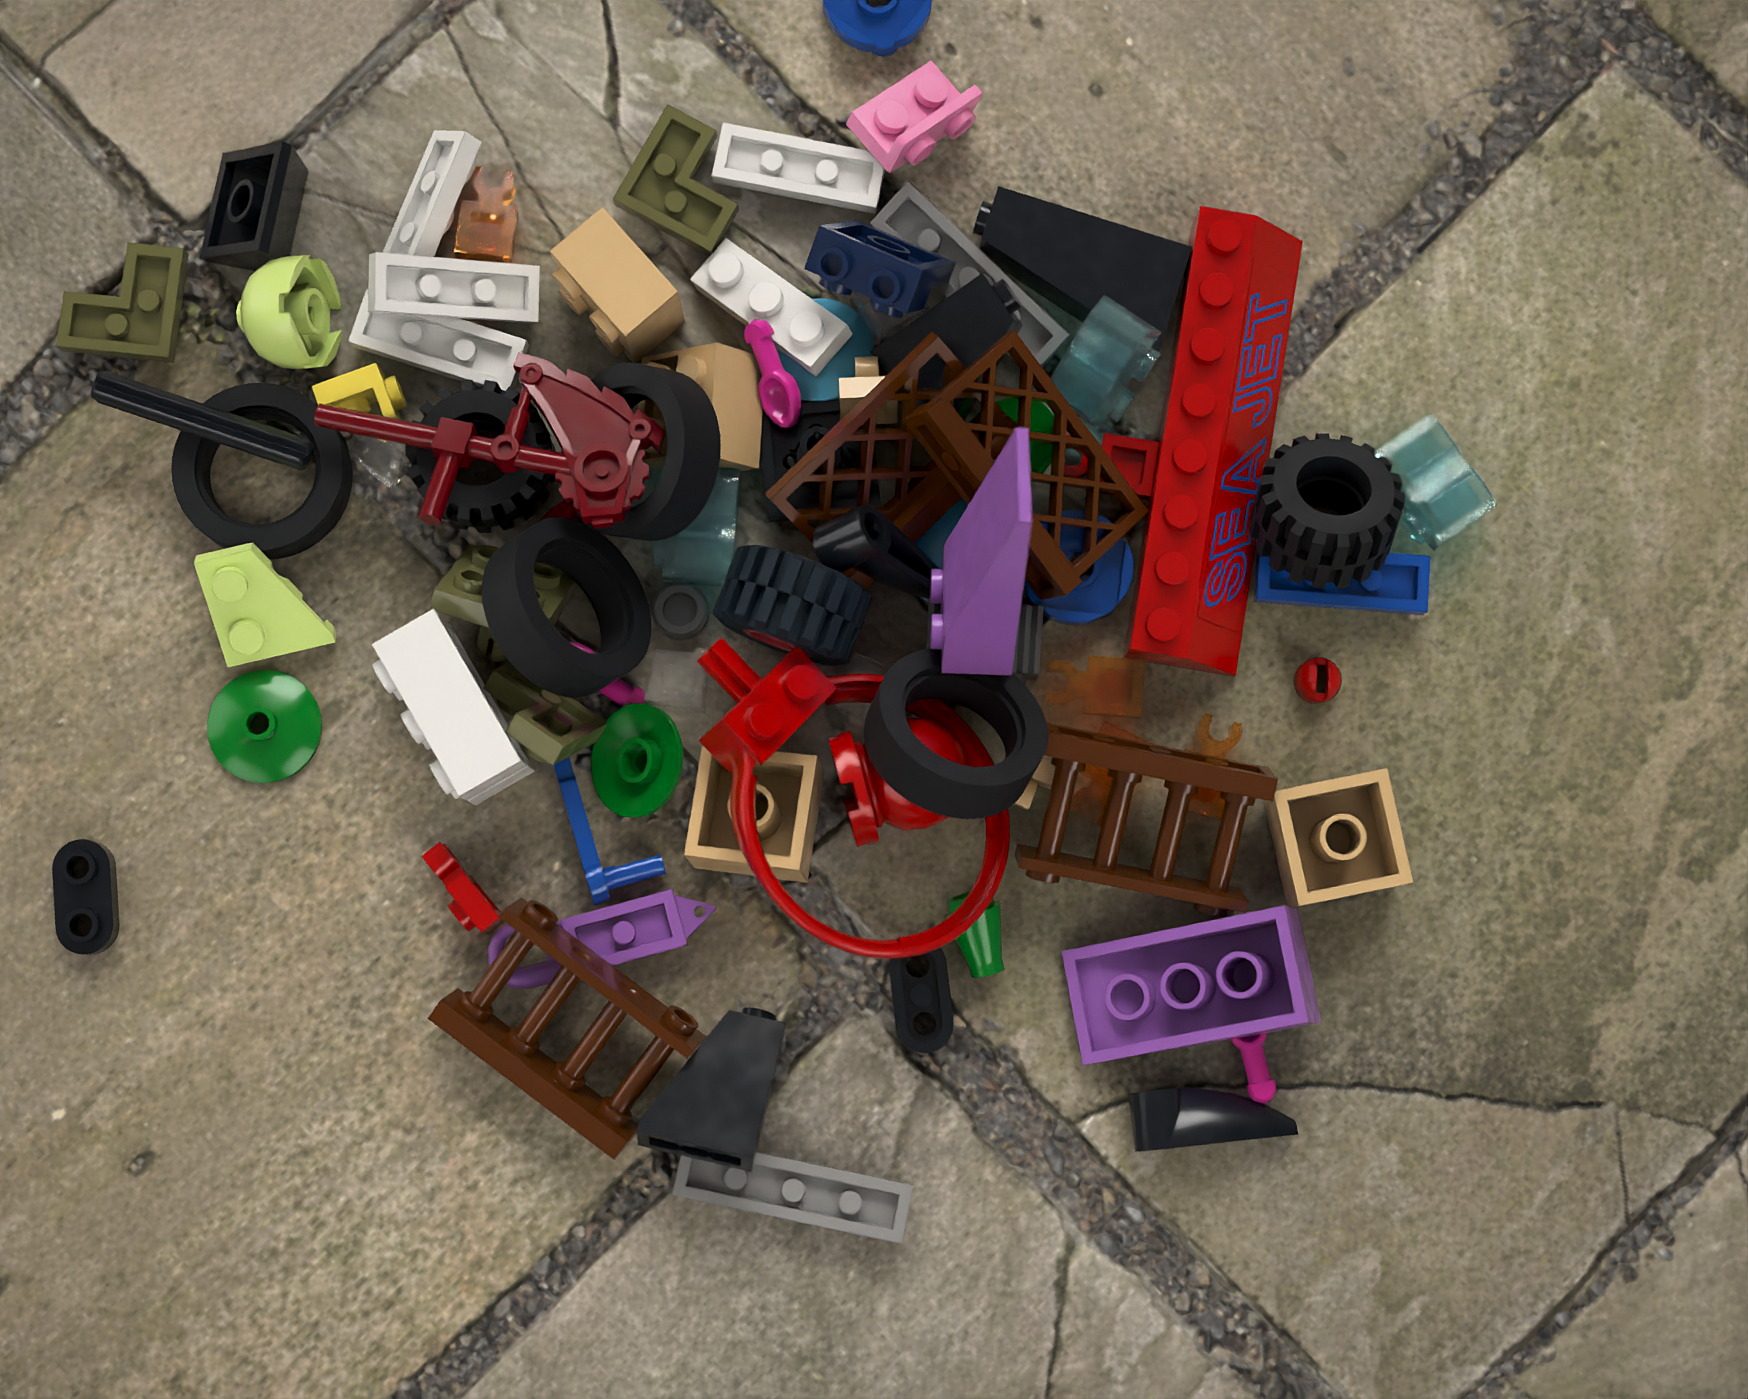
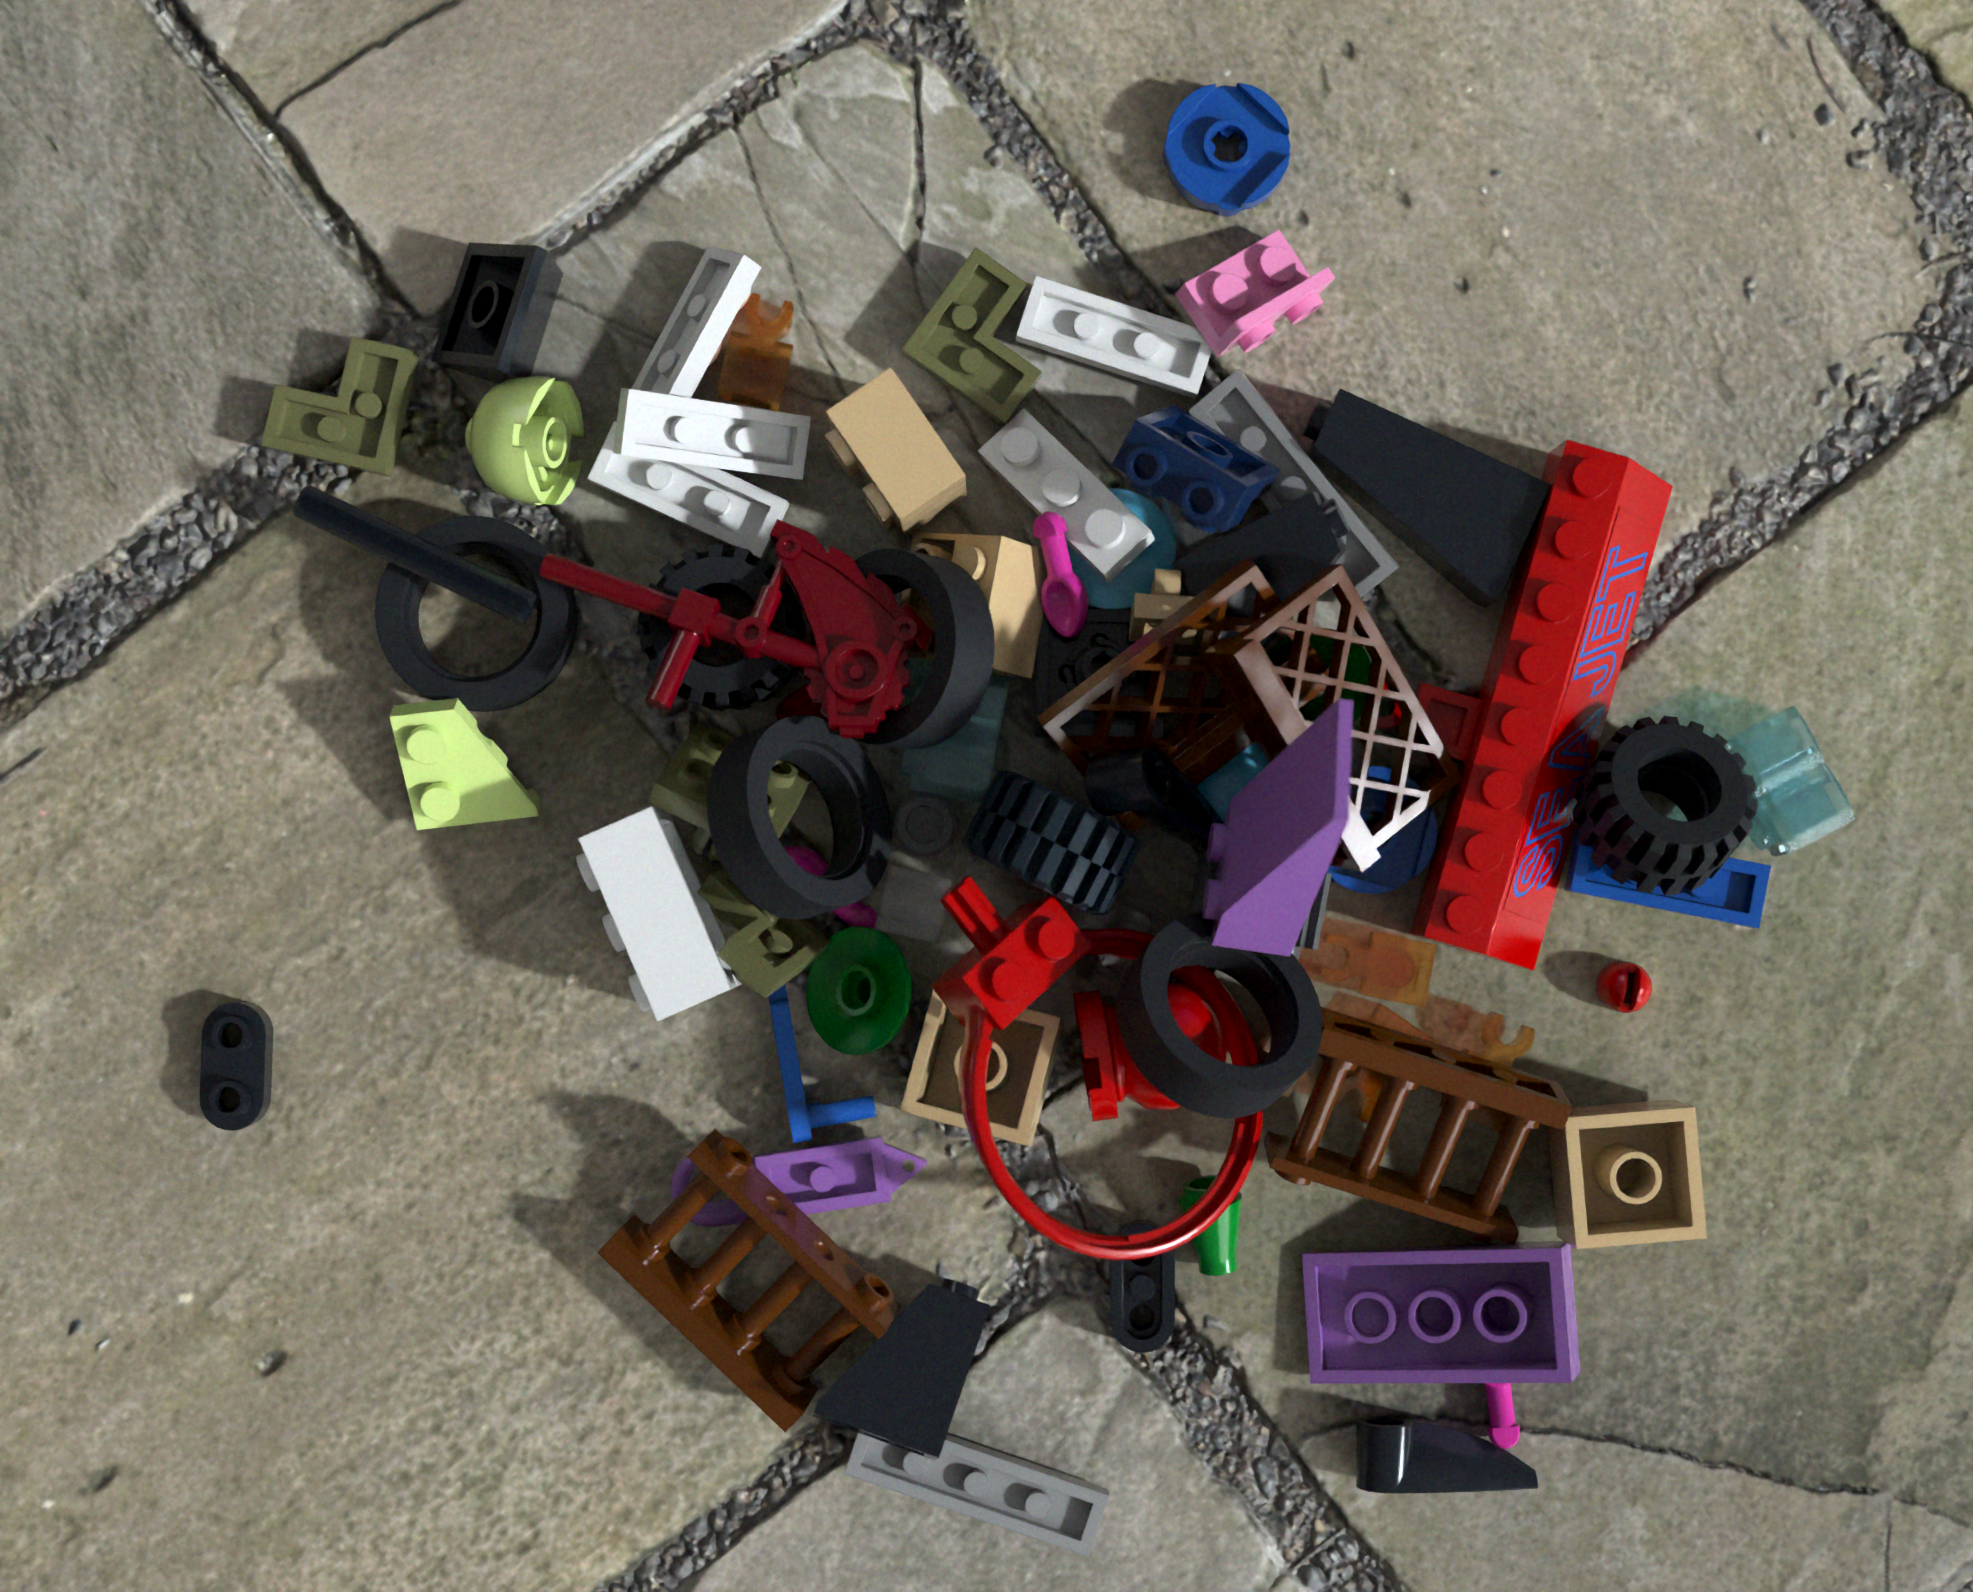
camera: 10 degrees right, 5 degrees up
green dish [207,670,322,783] -> none
light yellow bracket [312,363,407,420] -> none
red plate [421,842,504,934] -> none
clear light blue brick [1050,295,1162,431] -> none

